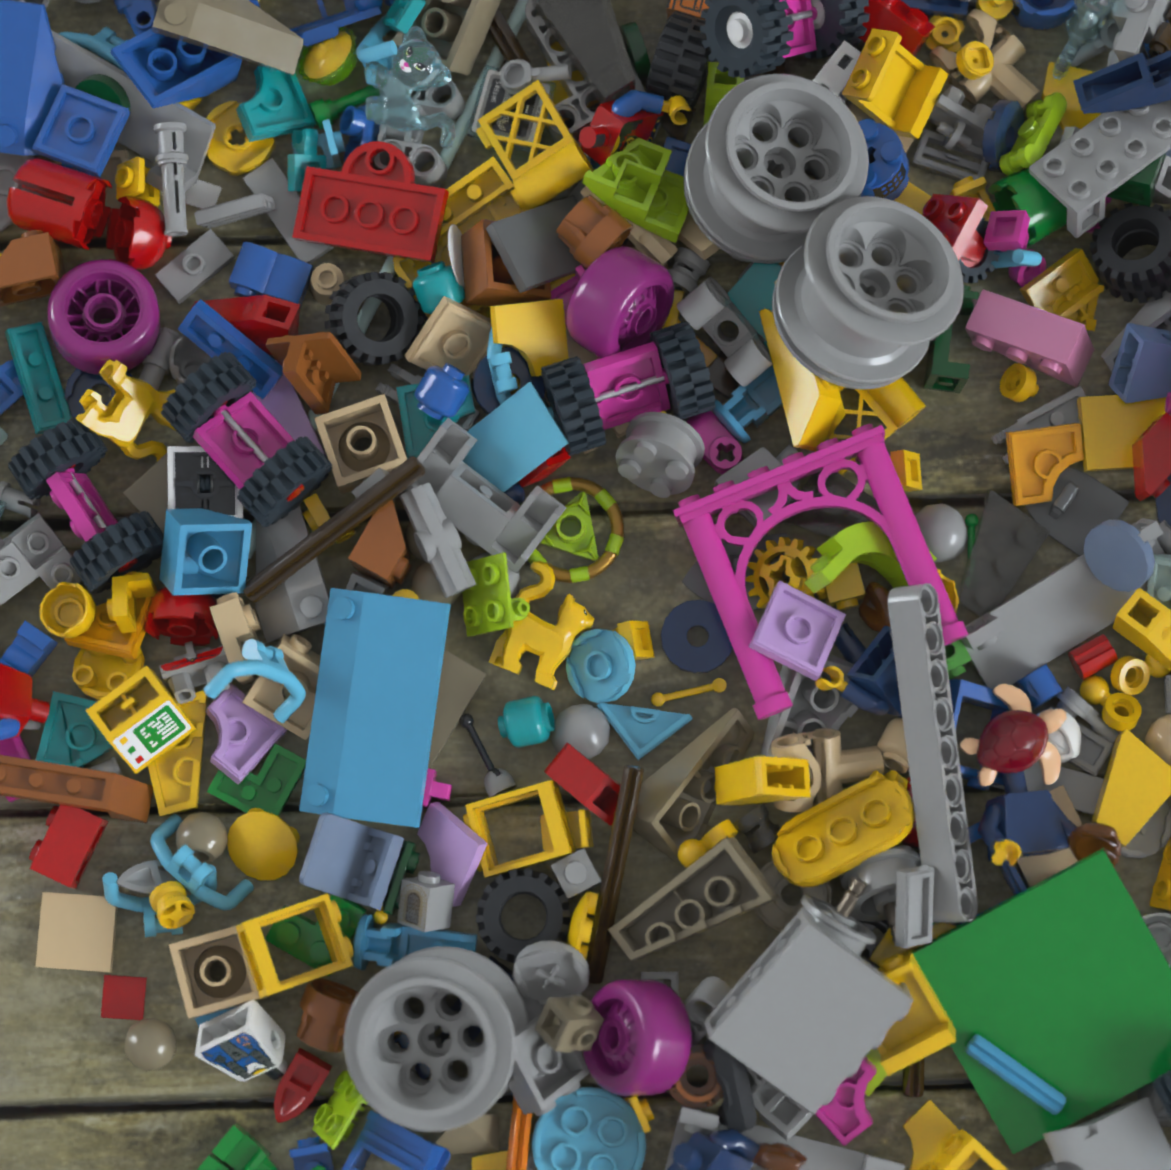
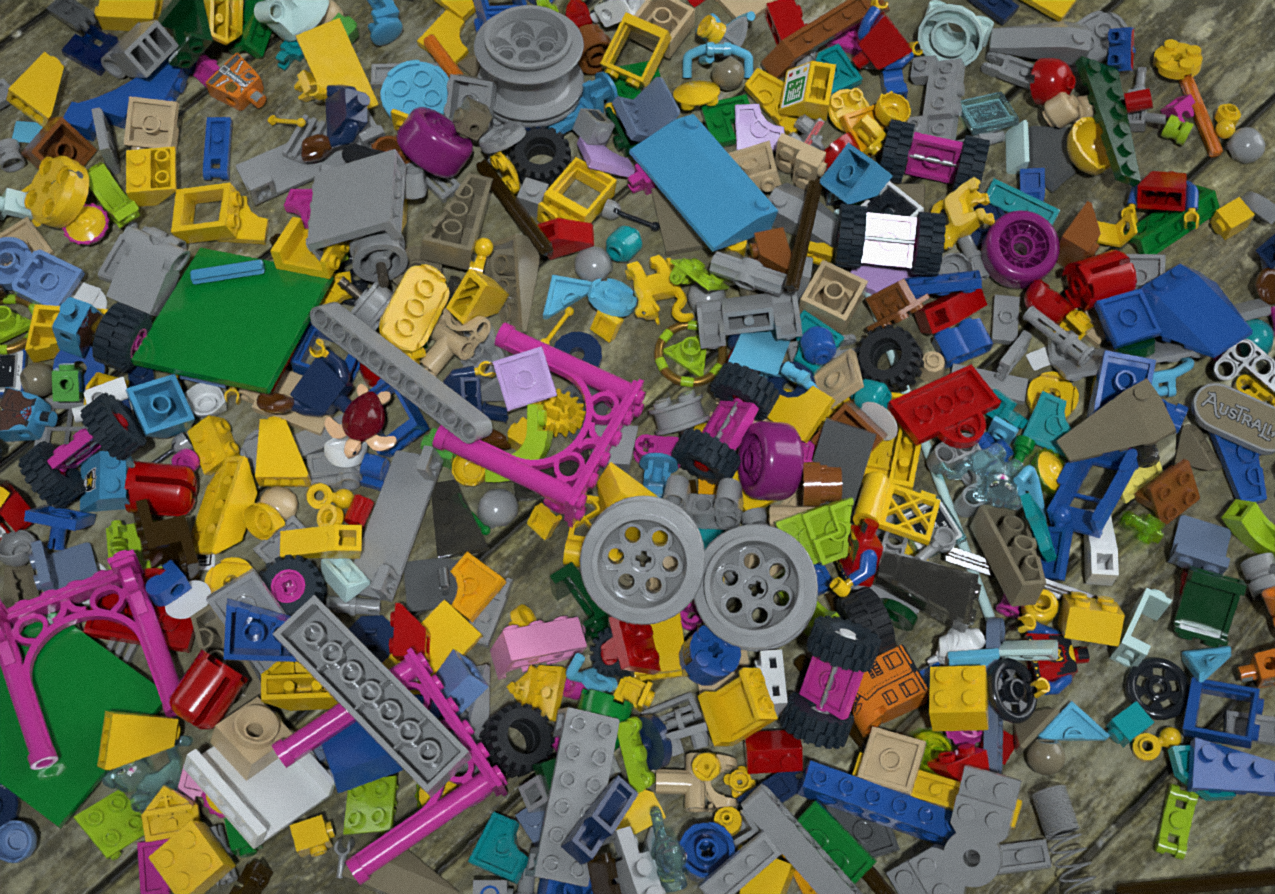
camera: 135 degrees right, 15 degrees down
medium azure piece [203,639,306,723] -> none
light grey tile [895,865,934,948] -> none
dark pink tile [984,210,1030,252] -> none
sand blue tile [1083,519,1155,592] -> none

